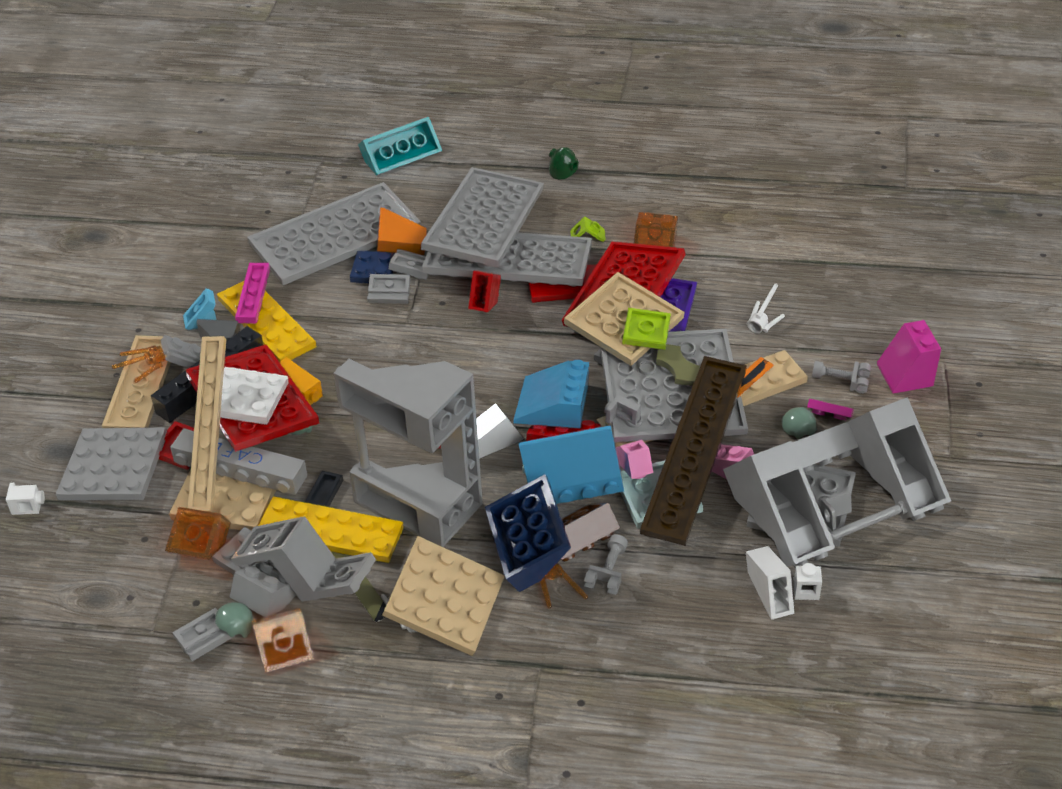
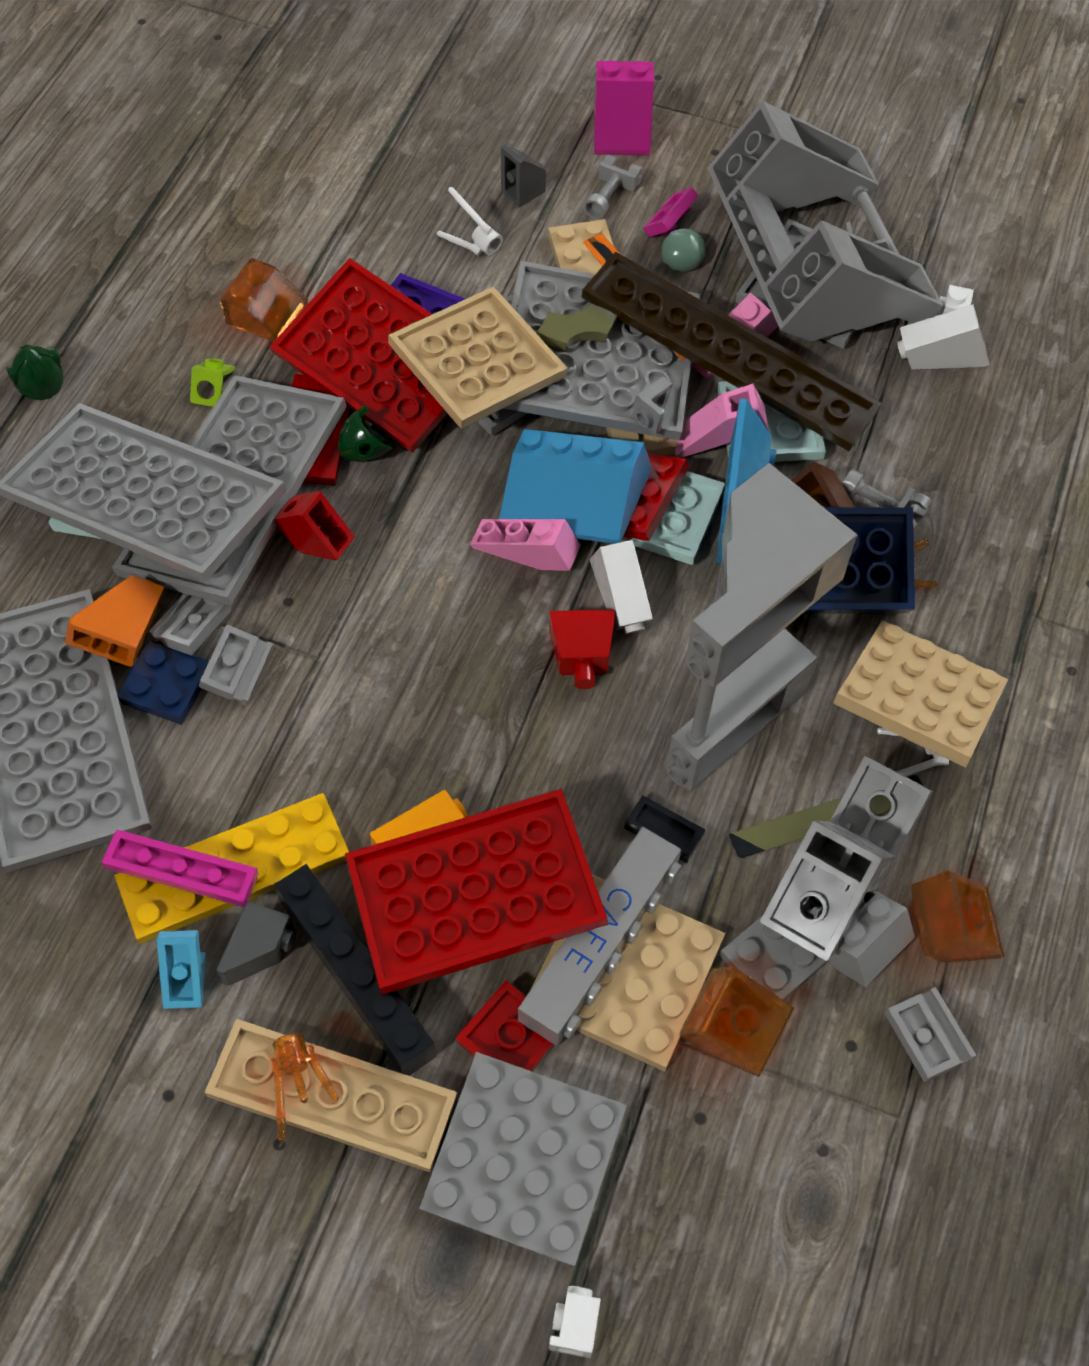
camera: 80 degrees left, 15 degrees up
light grey plate [160,335,201,368] -> none
tan plate [188,336,226,513] -> none
sand green hair [215,602,253,638] -> none
white plate [220,367,288,424] -> none
yellow plate [258,496,404,563] -> none
lime tile [622,308,671,350] -> none
none -> dark green helmet [338,405,395,462]
none -> bright pink slope [470,519,581,571]
none -> dark grey slope [501,145,546,207]

